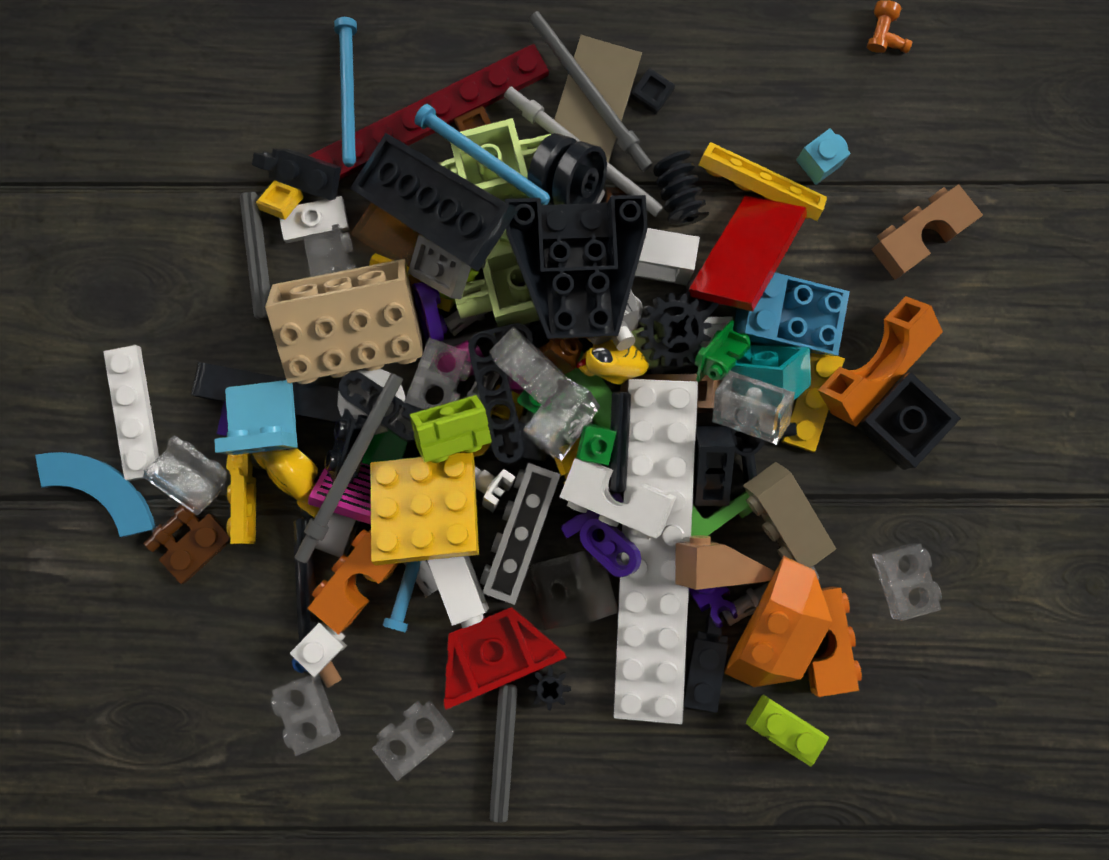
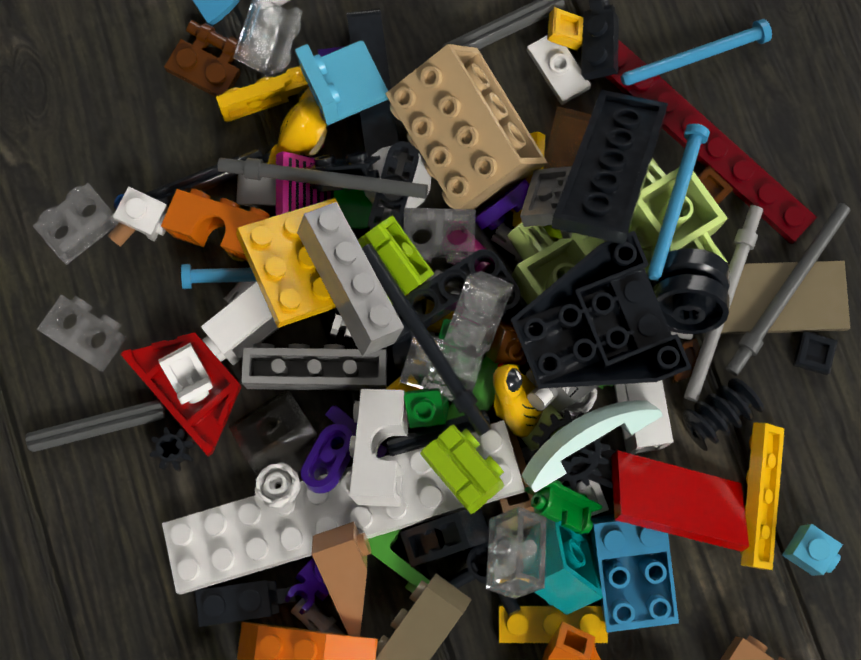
camera: 70 degrees right, 5 degrees down
clear bracket [303,224,356,277] -> none
none -> white bracket [159,343,213,404]
none -> white plate [255,463,300,508]
none -> light grey brick [297,202,404,357]
none -> black bar [362,243,492,437]
none -> lime brick [420,425,505,514]
none -> light aqua slope [521,400,663,493]

